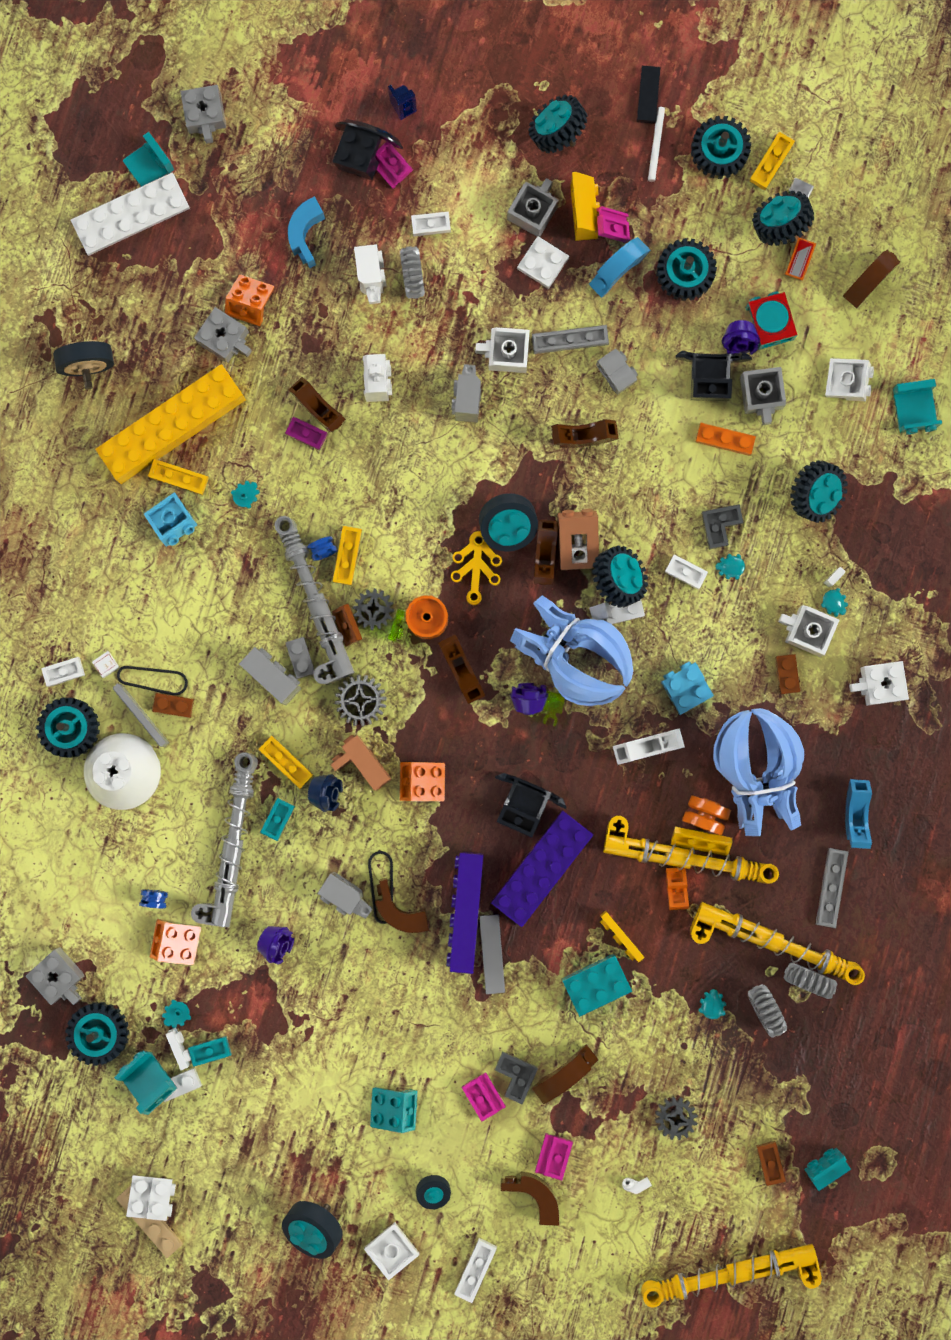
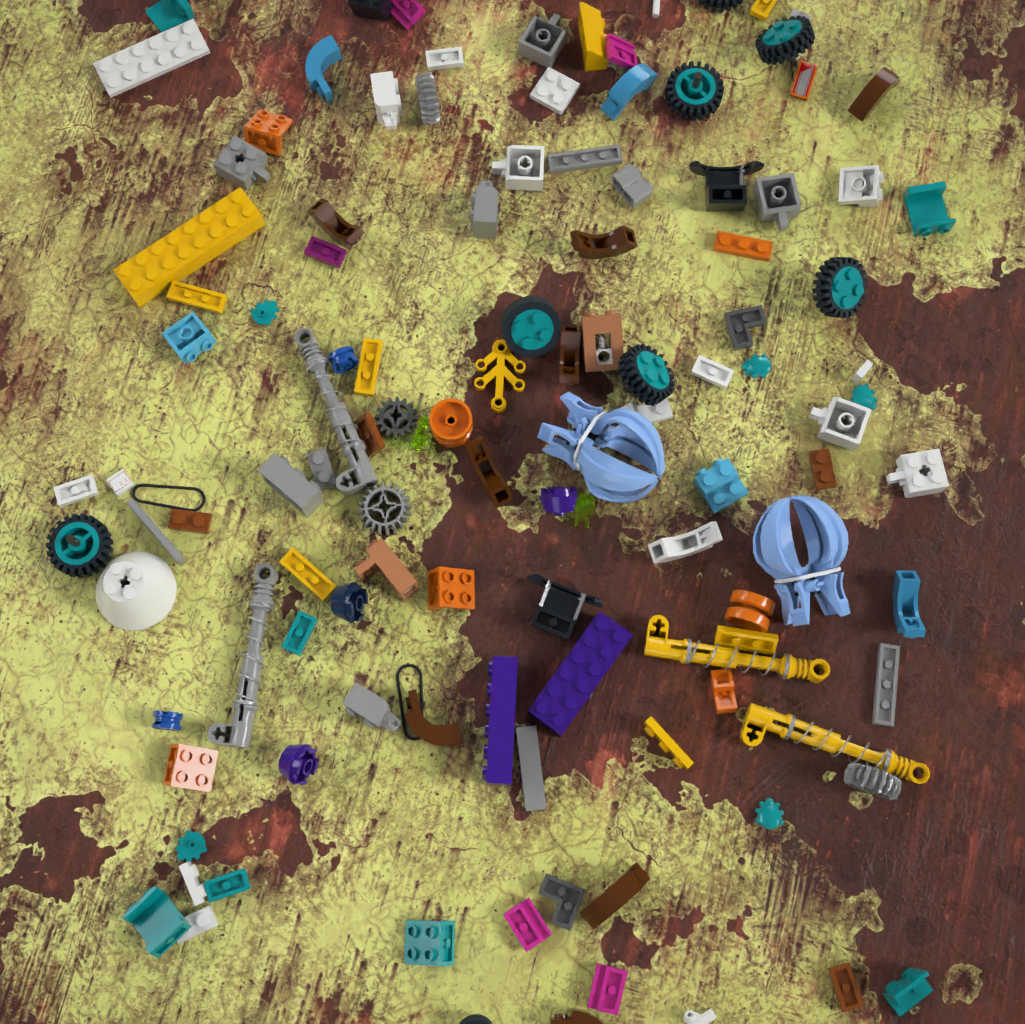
camera: 10 degrees left, 10 degrees down
light grey hinge [26,947,85,1005] -> none
black wheel [53,340,114,390] -> none
wheel [65,1002,130,1066] -> none
white hinge [362,354,392,402] -> none
teal brick [561,953,633,1017] -> none
dark grey gear [655,1096,698,1140] -> none
dark purple cone [722,320,760,355] -> none
panel [745,291,798,350] -> none
light grey gear [748,984,787,1038] -> none

